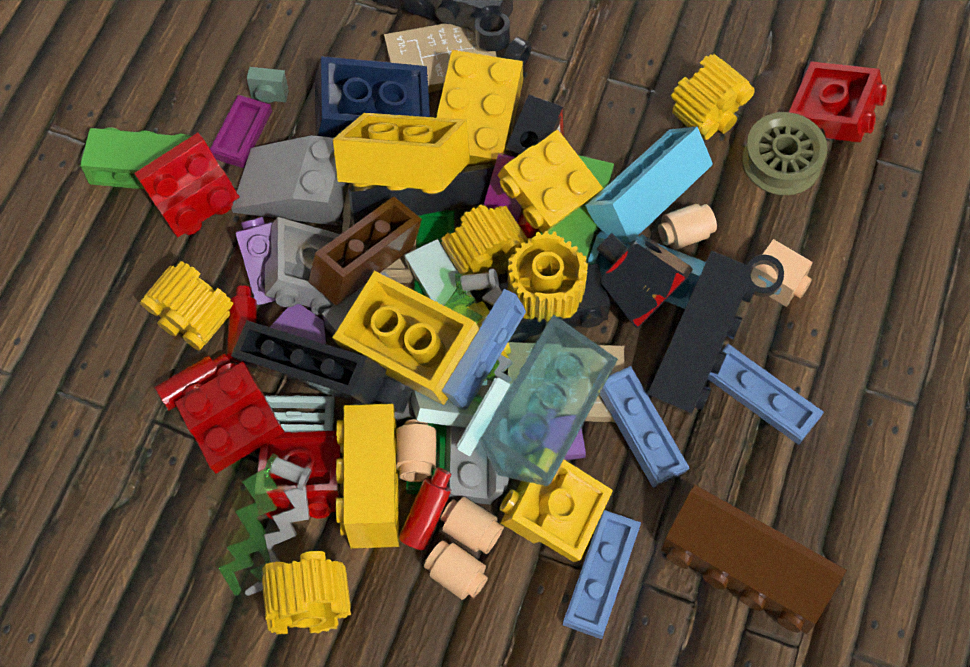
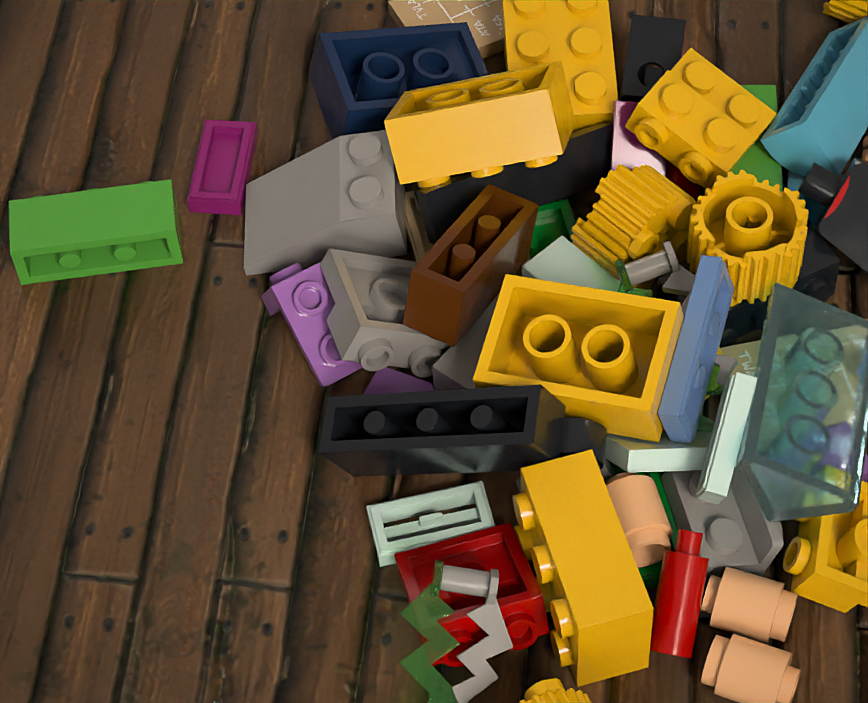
camera: 10 degrees left, 10 degrees down
red plate [134,133,240,238] -> none
yellow brick [140,261,233,351] -> none
red cylinder [154,353,231,411] -> none
red plate [175,361,285,474] -> none
red cylinder [227,286,257,363] -> none
sand green plate [247,67,289,103] -> none

